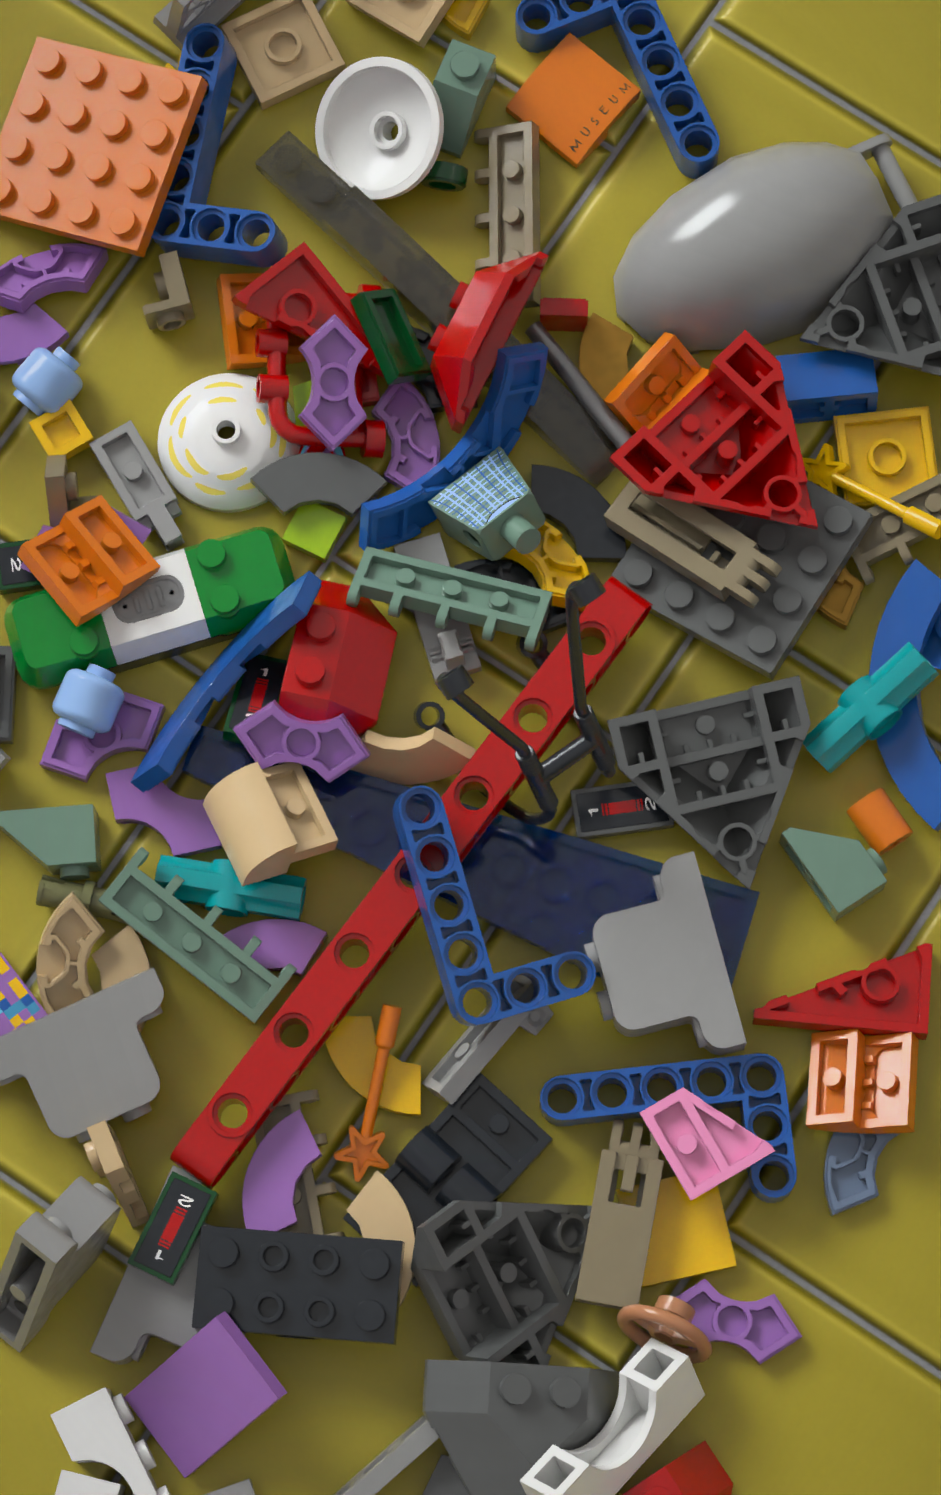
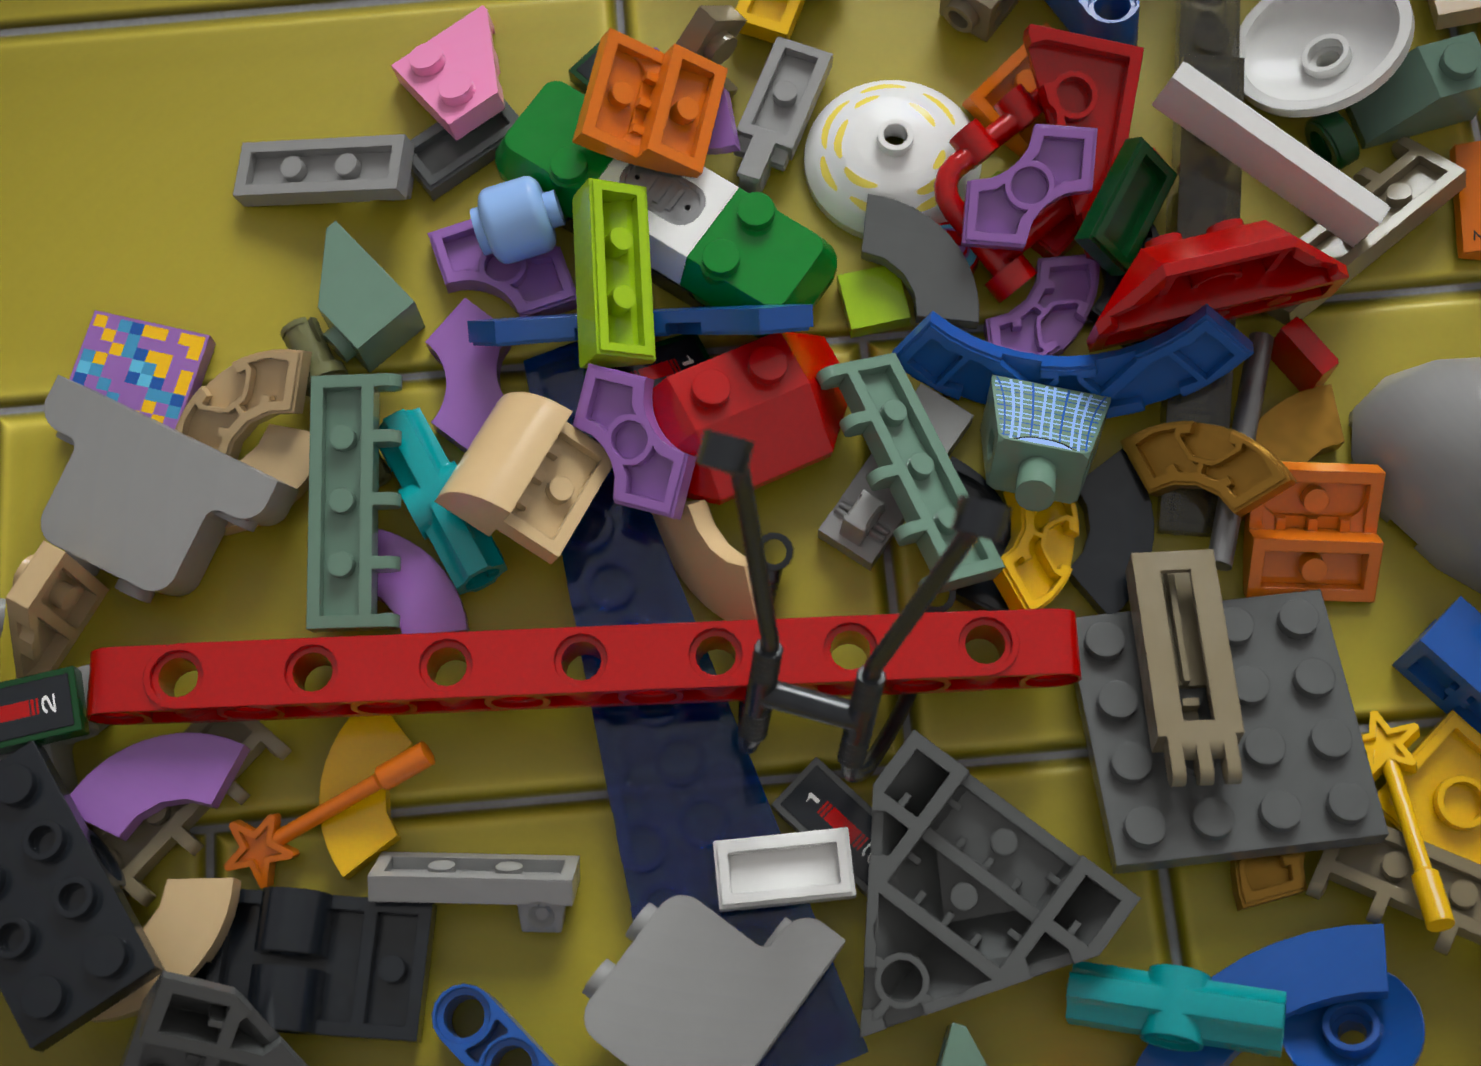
camera: 50 degrees right, 5 degrees down
blue beam [392,785,596,1026] -> none
red wedge [609,330,818,530] -> none
none -> lime slope [572,178,656,368]
none -> white tile [713,827,856,912]
none -> pearl gold tile [1120,421,1298,517]
none -> white tile [1152,61,1391,247]

